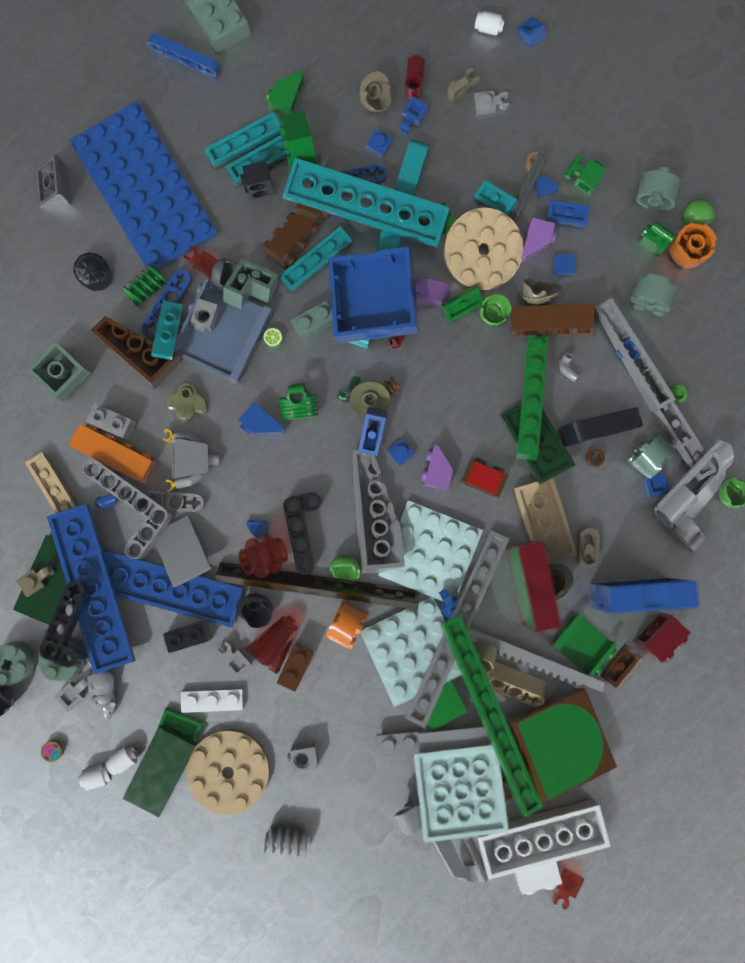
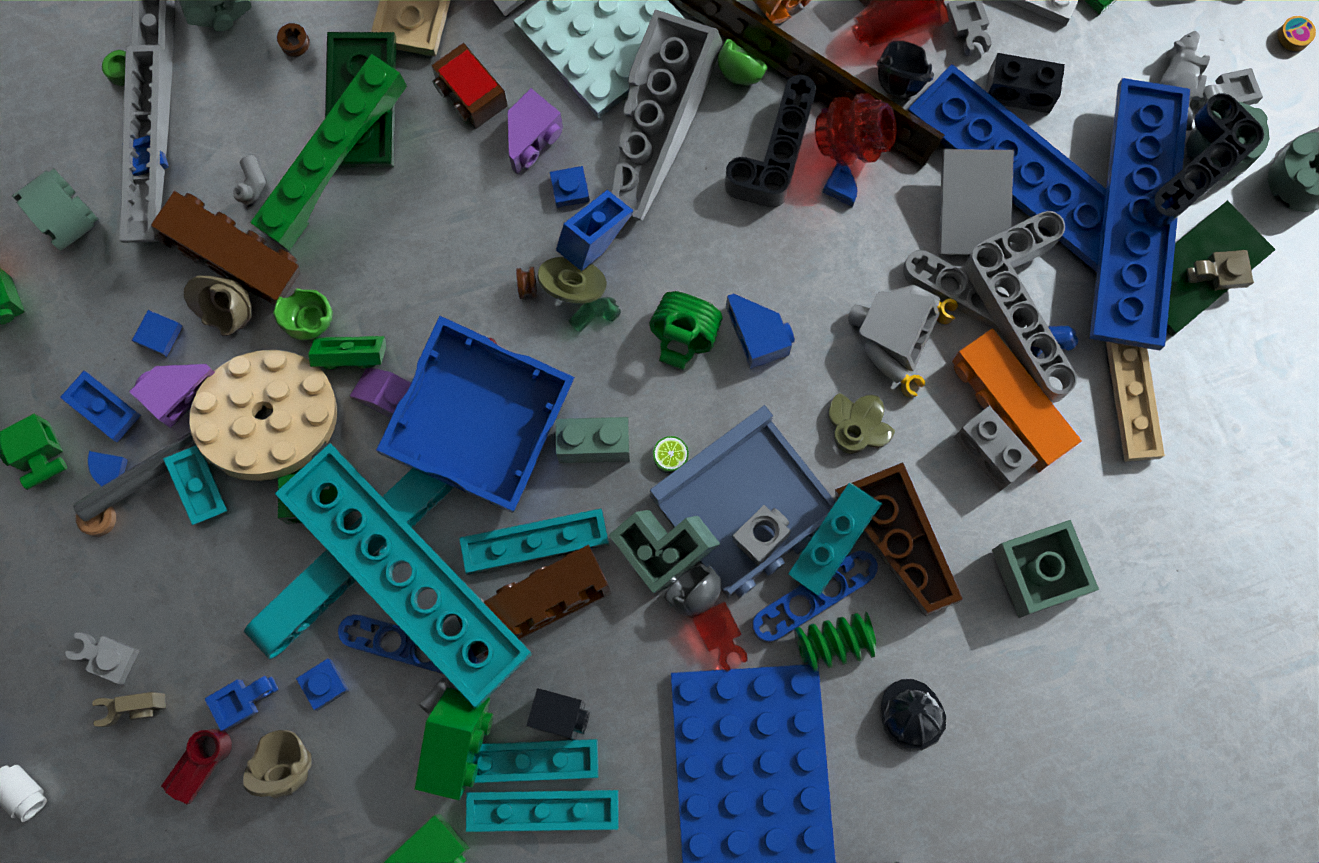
camera: 150 degrees left, 10 degrees down
black beam [559,407,643,447] -> none

